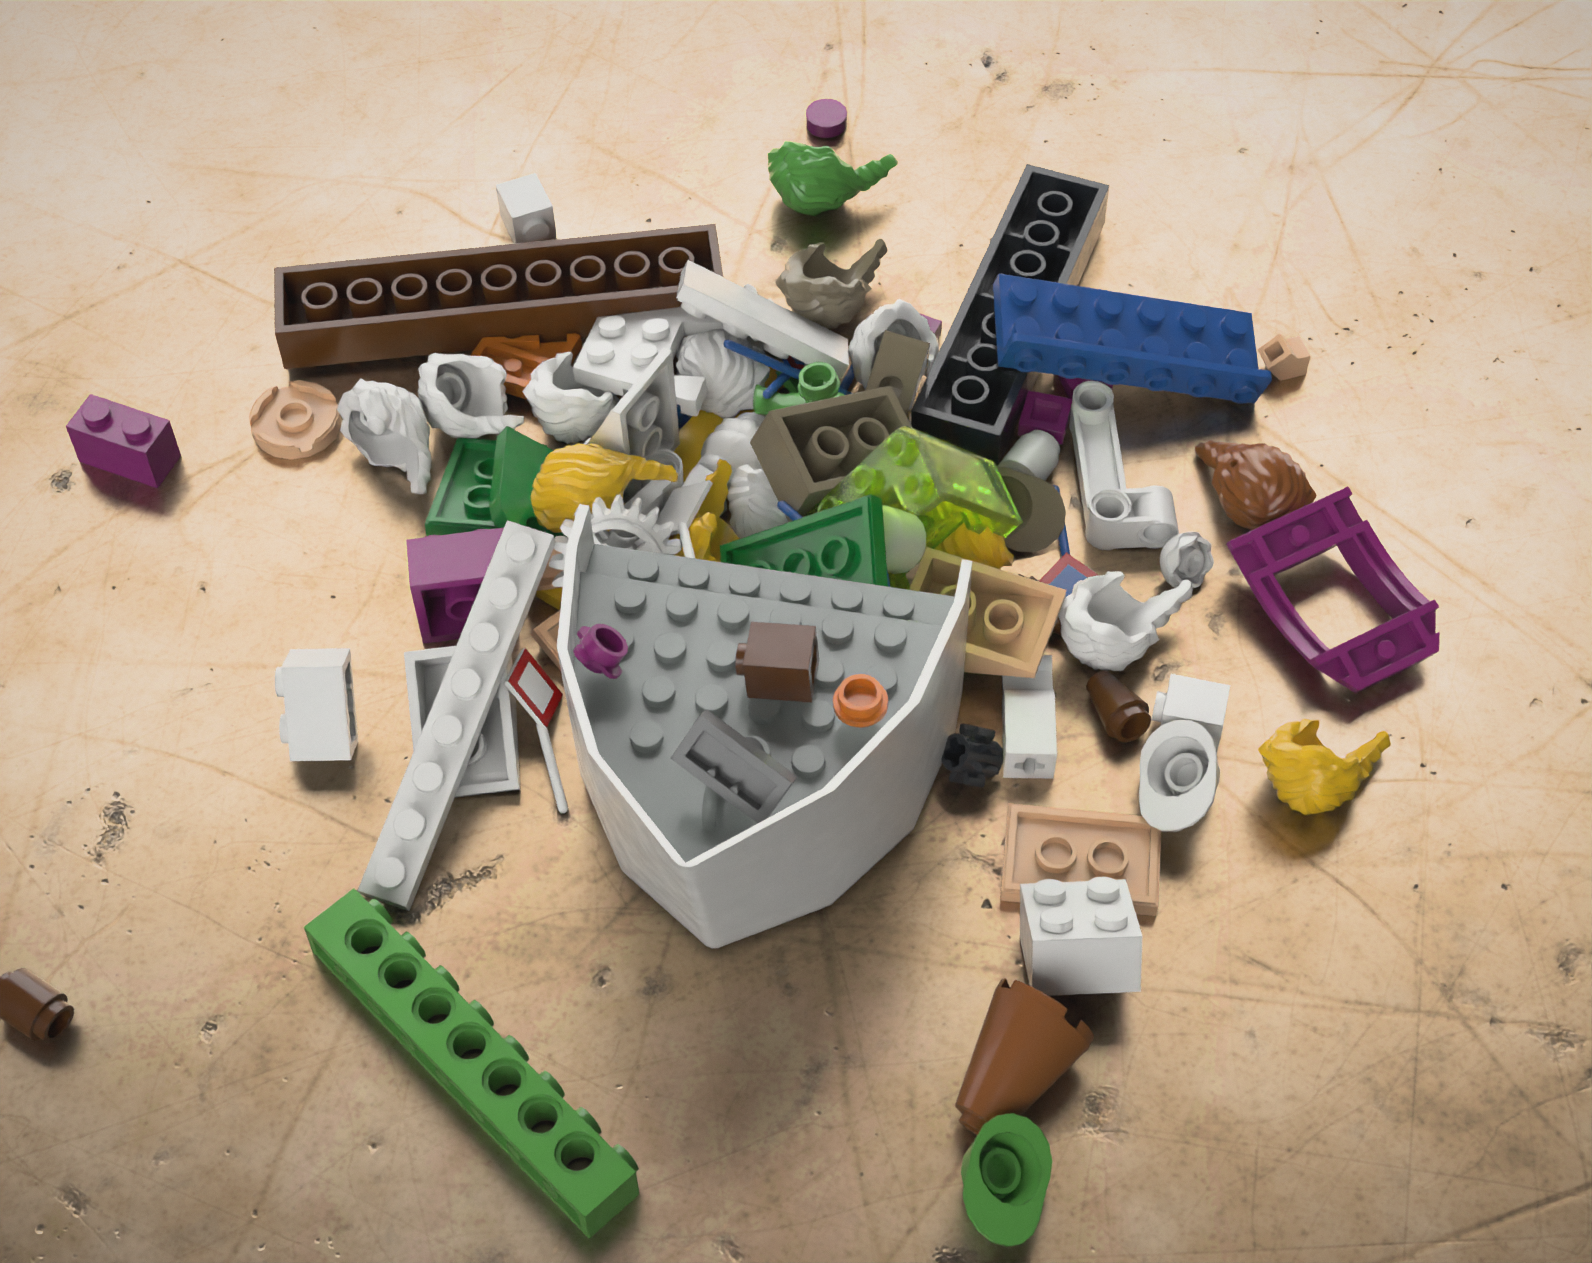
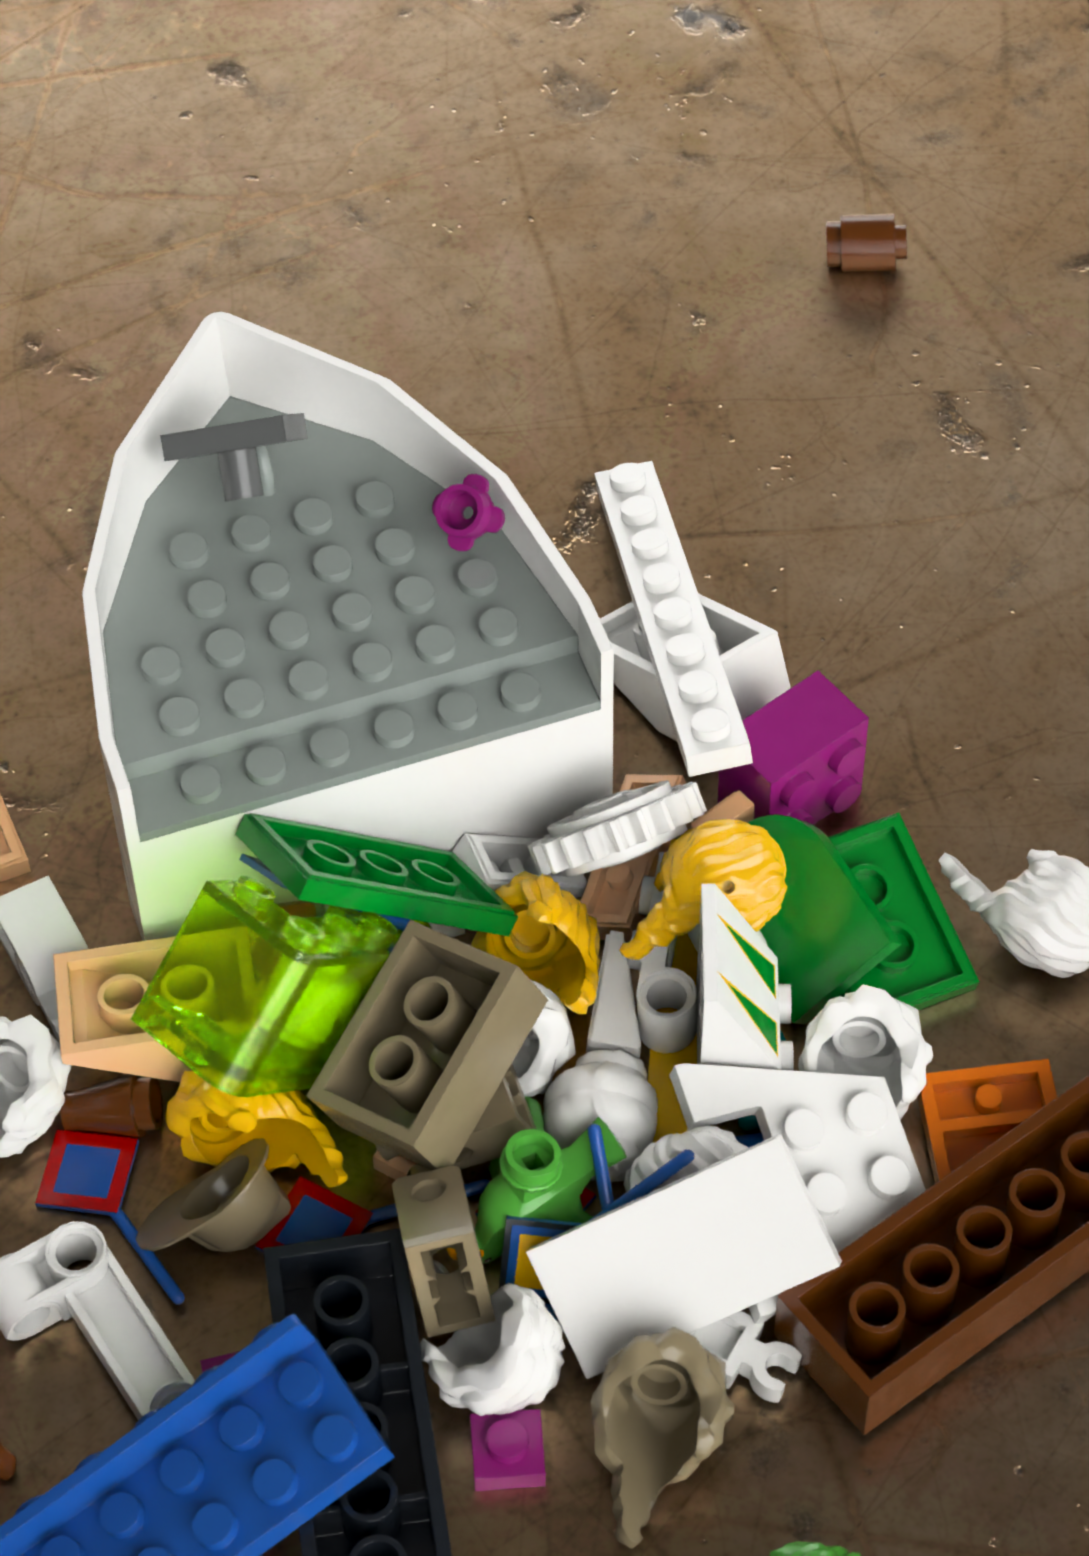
camera: 150 degrees right, 0 degrees up
white brick [275,648,358,761] -> none
bright green brick [304,888,639,1239] -> none
white hair [418,353,524,438] -> none
white piece [504,648,568,813] -> none
white piece [655,480,713,559] -> none
brick [735,622,819,703] -> none
orange plate [833,674,888,728] -> none
black gear [941,723,1003,788] -> none
white brick [998,430,1060,481] -> none

